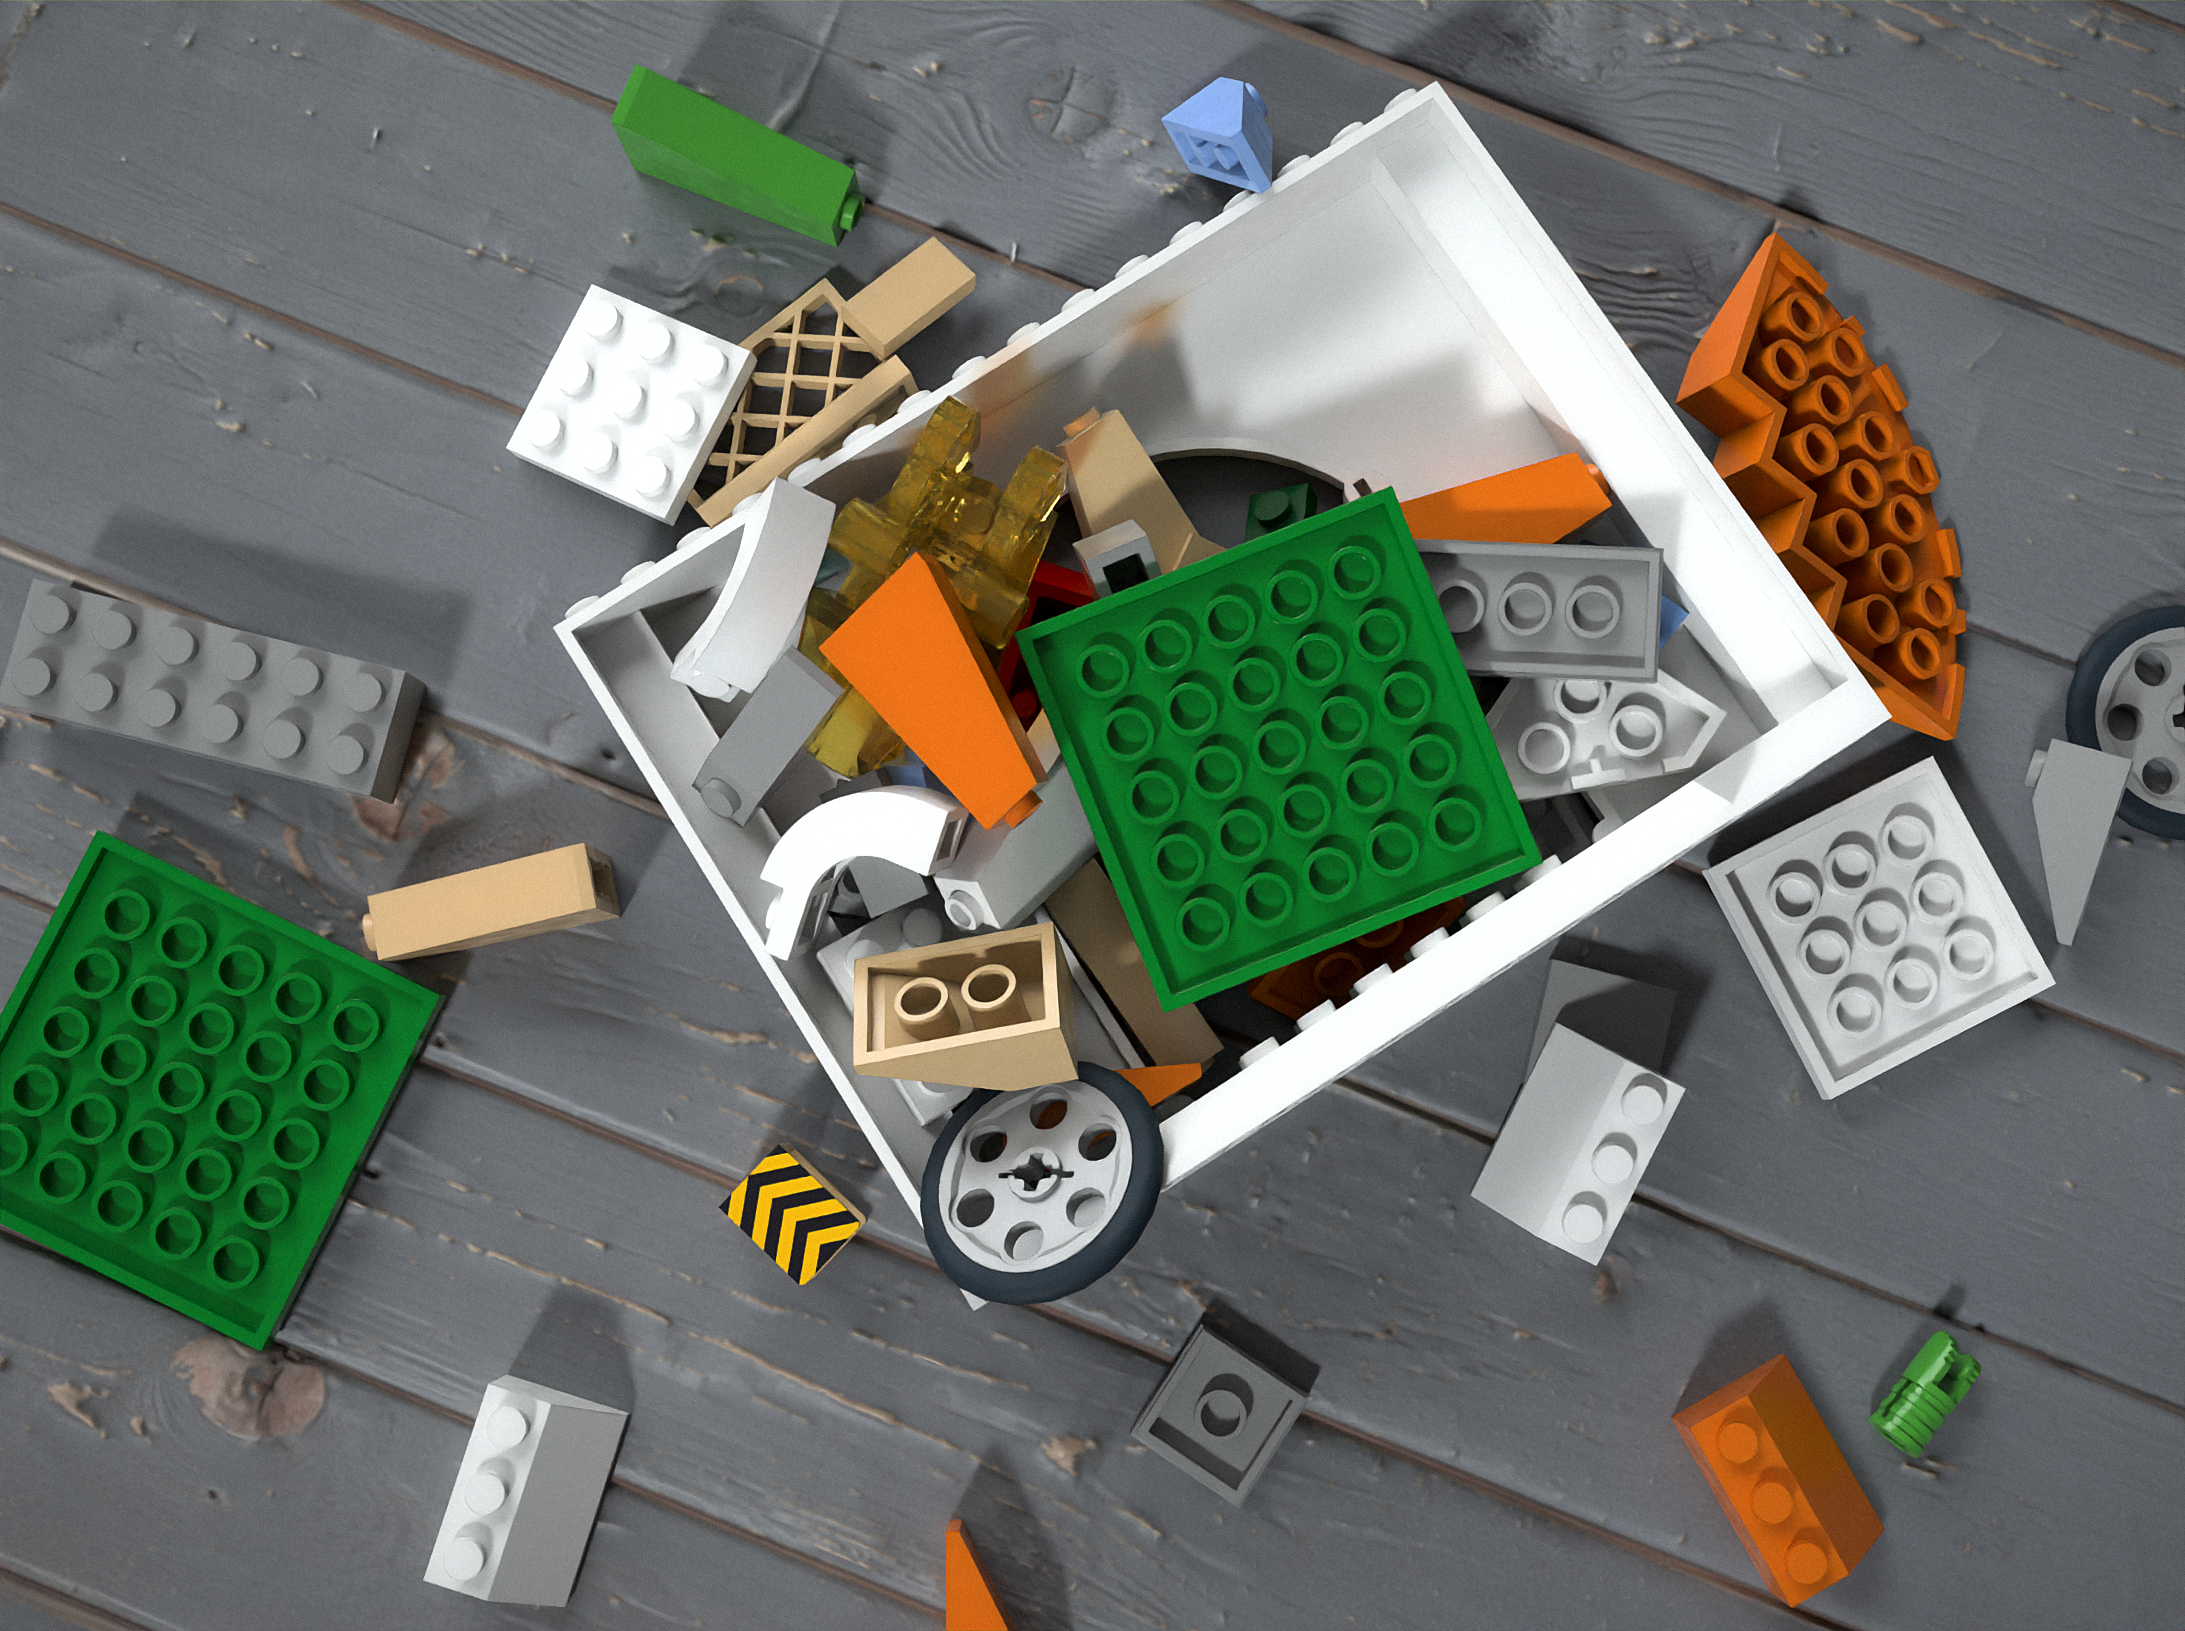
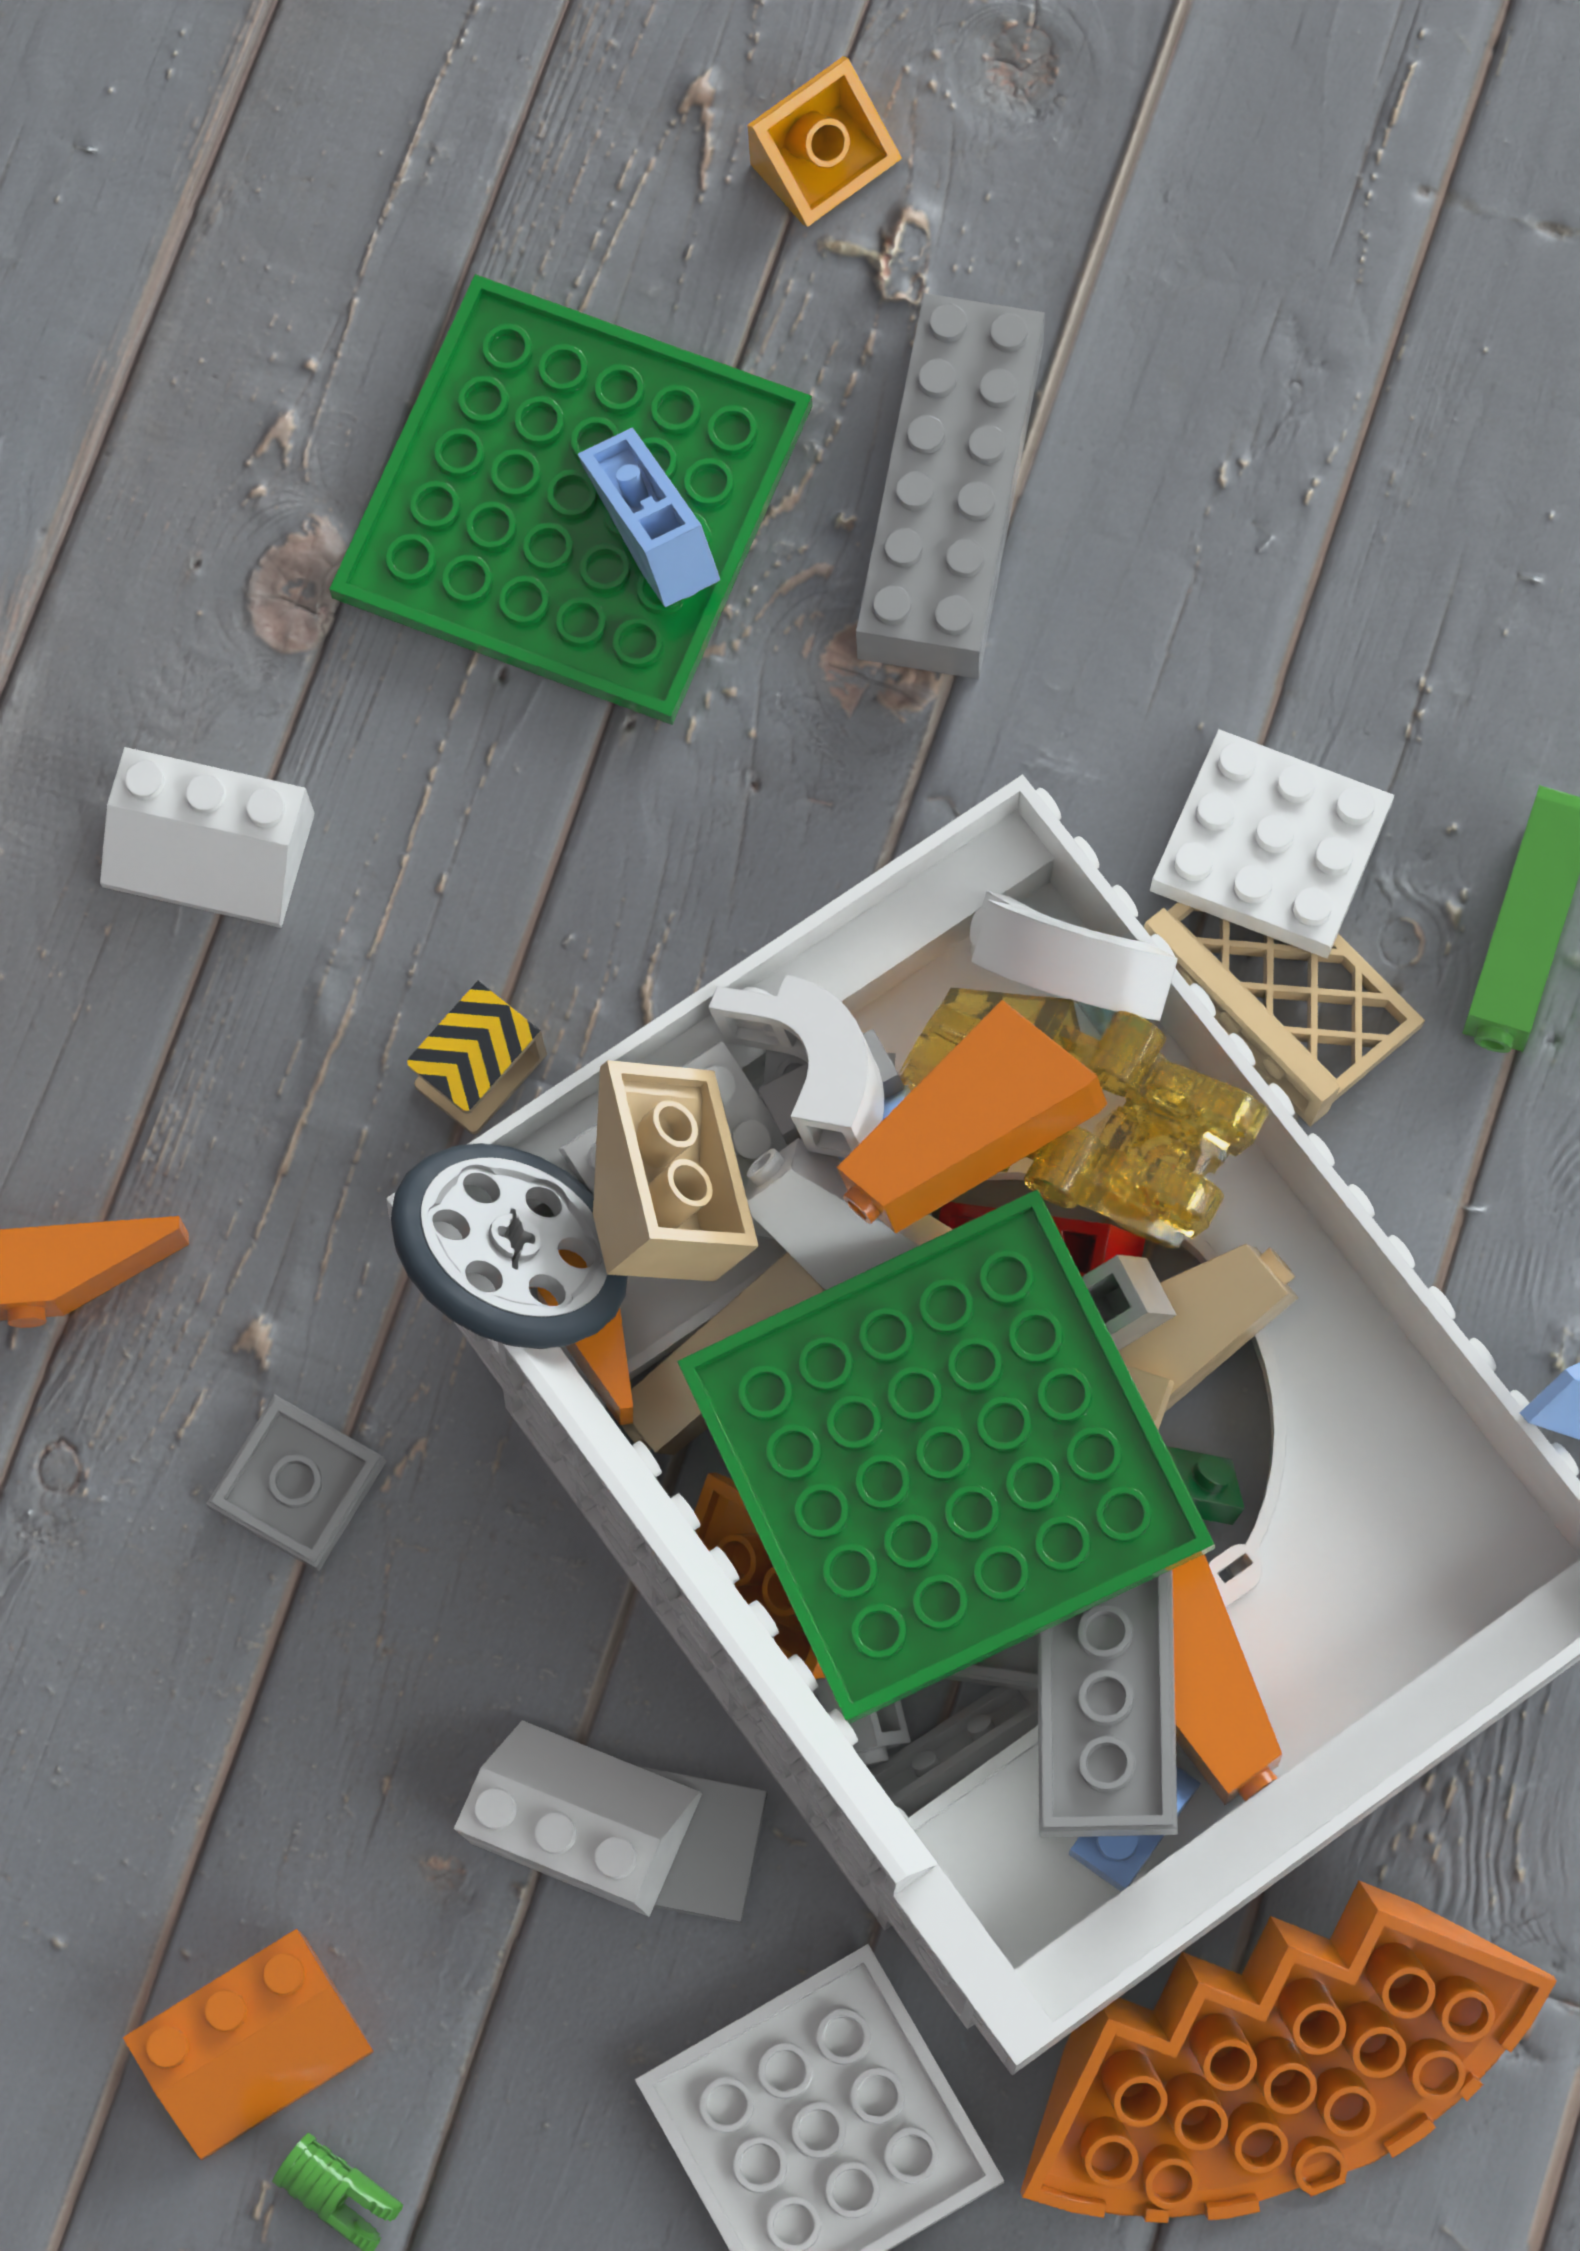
camera: 95 degrees right, 10 degrees down
tan slope [363,843,621,963] -> none
light grey slope [692,645,845,828] -> none
tan tile [841,236,976,359] -> none
white plate [1485,668,1728,803] -> none
none -> light blue slope [578,427,721,607]

